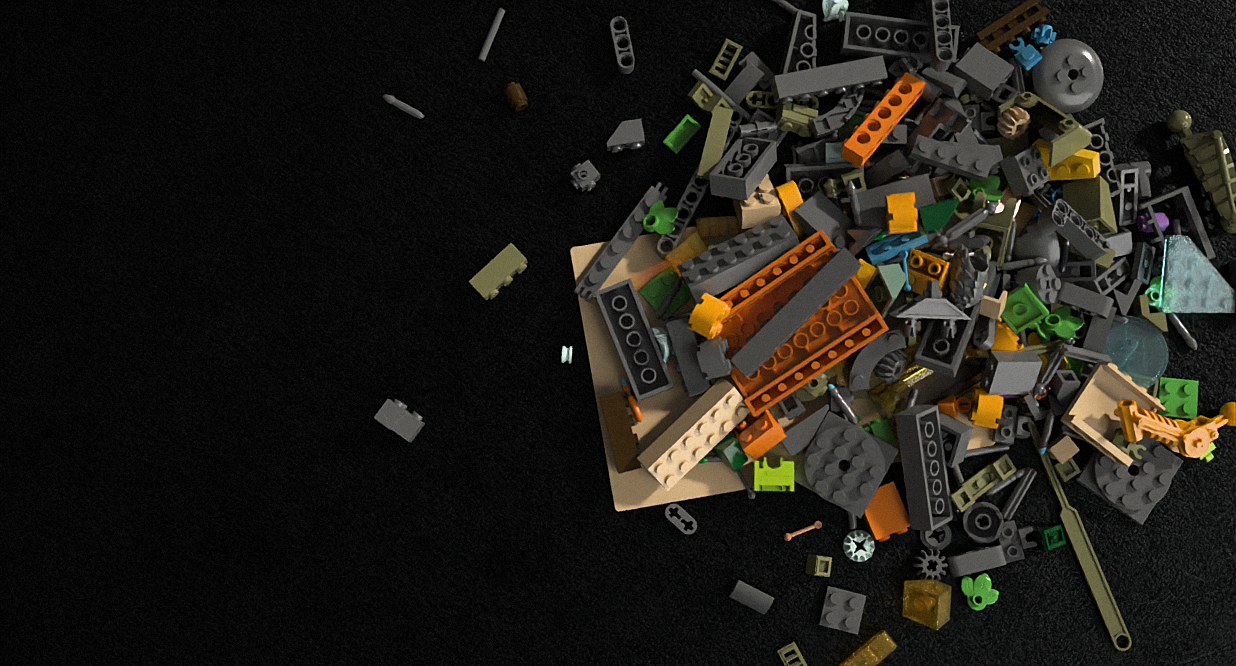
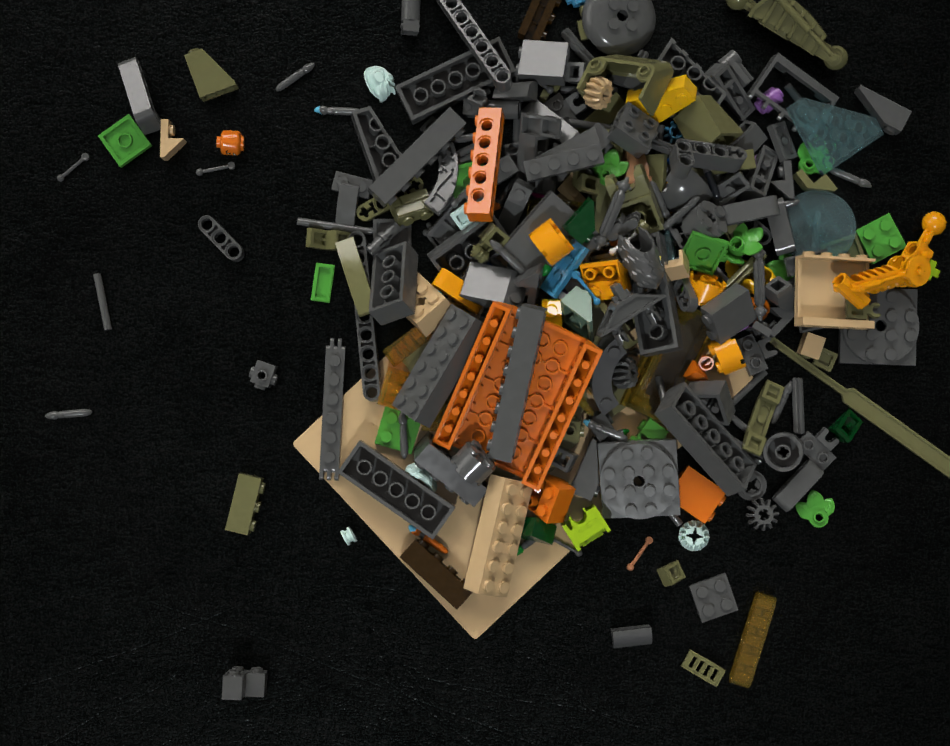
camera: 30 degrees left, 5 degrees up
dark brown brick [503,82,528,112] -> none
dark grey slope [607,119,645,153] -> none
bright green plate [643,200,678,235] -> none
dark grey beam [665,504,697,534] -> none
light orange brick [688,293,731,339] -> none
olive slope [709,38,743,81] -> none
clear yellow slope [903,579,951,630] -> none
dark azure plate [1009,38,1042,71] -> none
dark grey piece [1038,410,1055,455] -> none
dark grey axle [1060,344,1112,364] -> none

